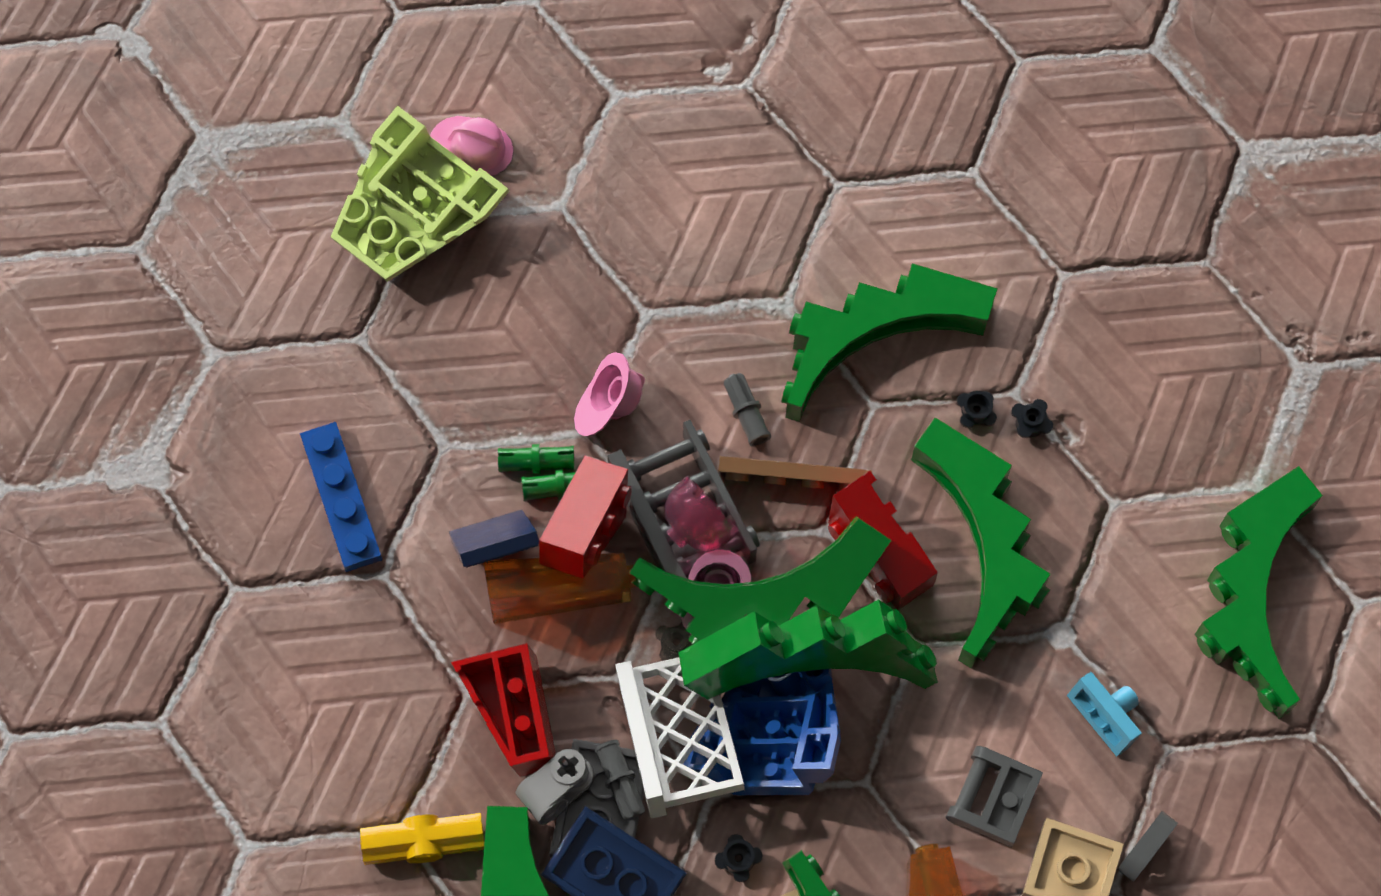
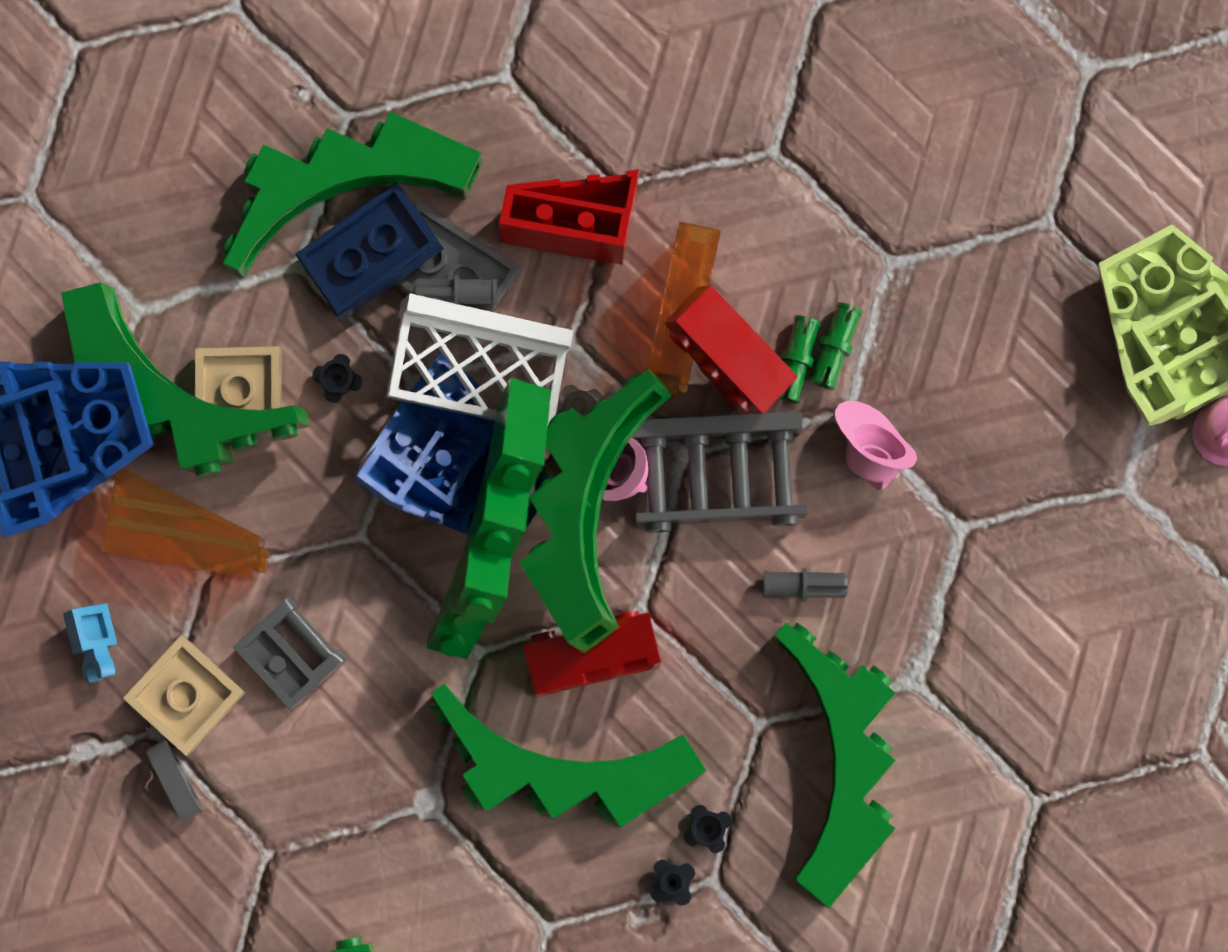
camera: 115 degrees right, 15 degrees up
blue plate [300,422,382,572] -> none
yellow piece [360,813,485,865] -> none
dark blue tile [449,509,539,568] -> none
light grey piece [515,749,594,825] -> none
clear pink cylinder [664,475,740,552] -> none
medium nougat plate [718,456,872,490] -> none
medium azure tile [1067,672,1142,757] -> none

